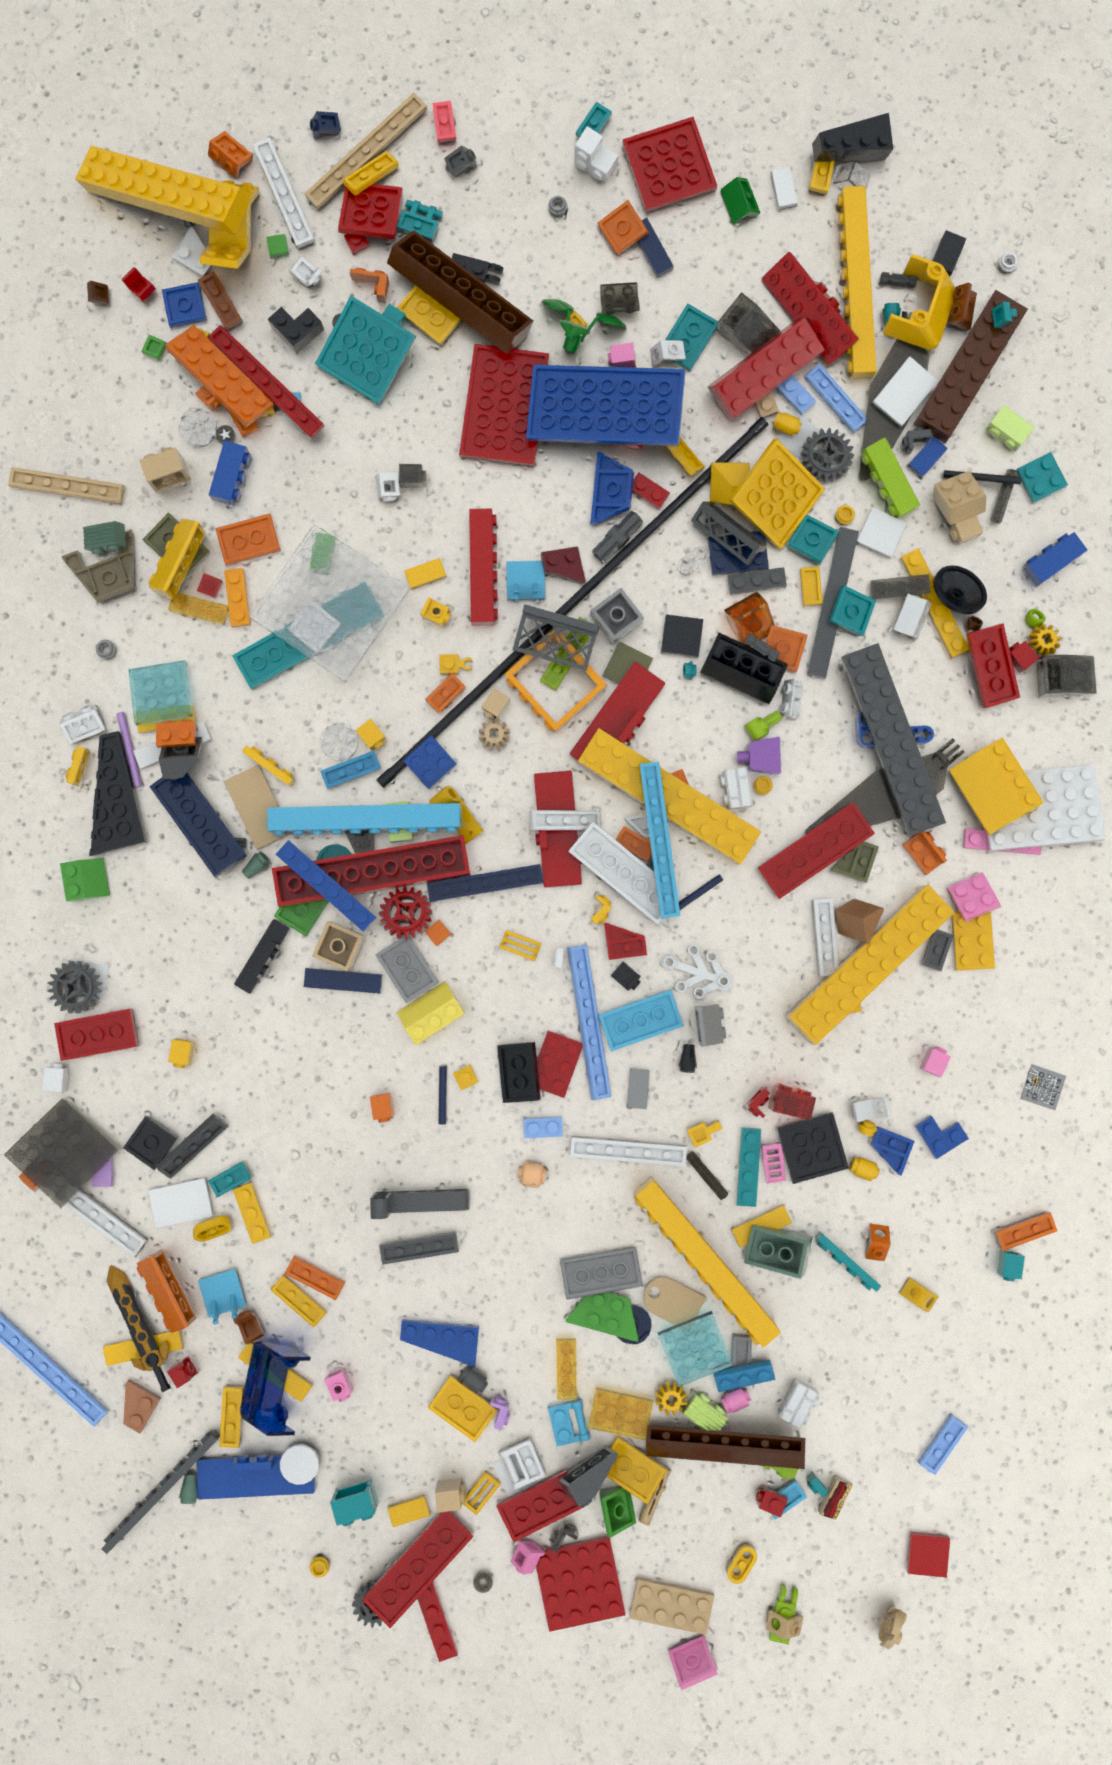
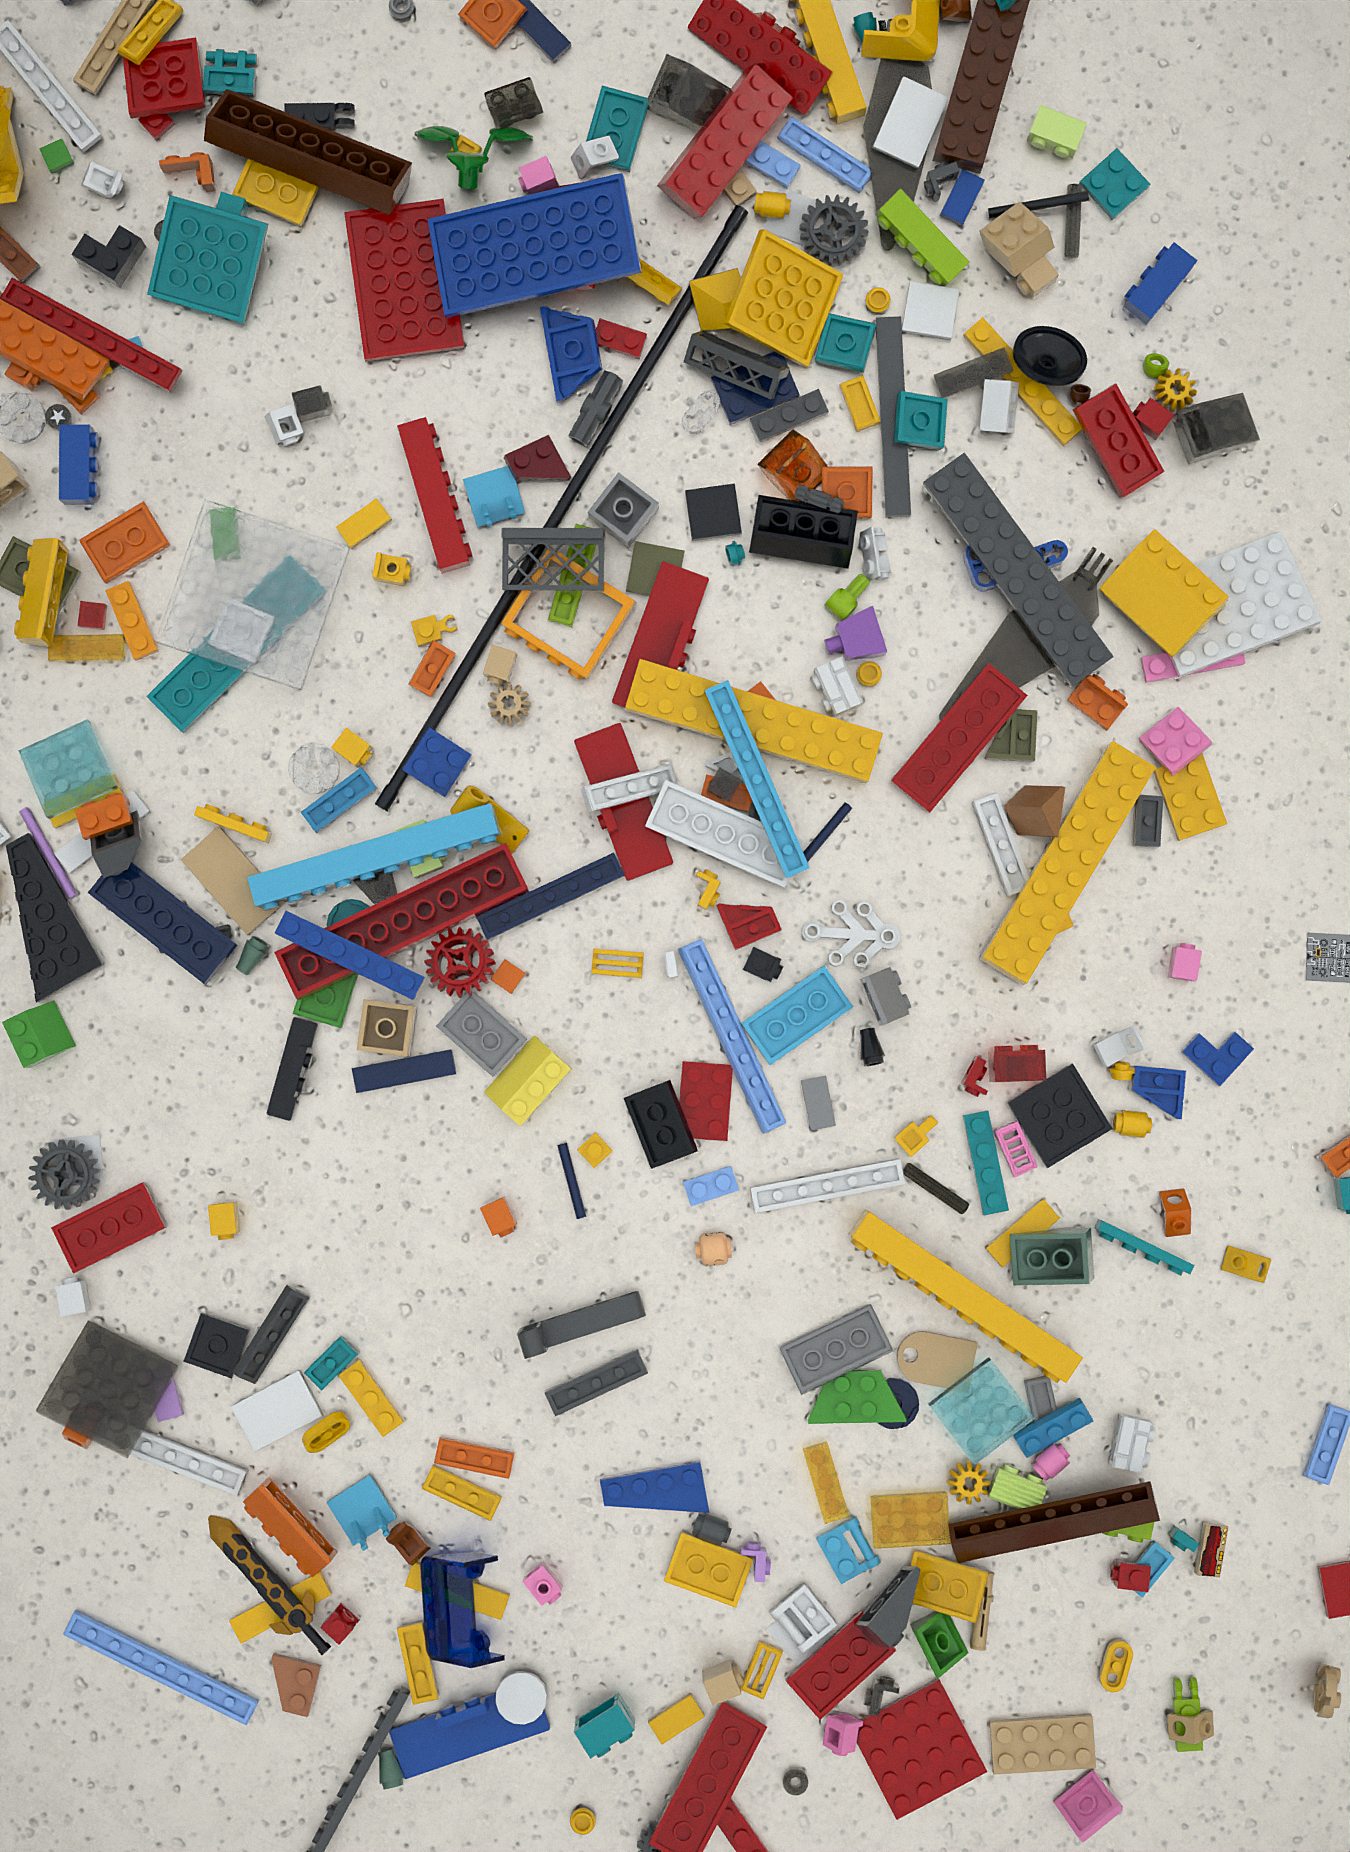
camera: 15 degrees left, 0 degrees up
none -> clear smoke plate [707,767,742,802]

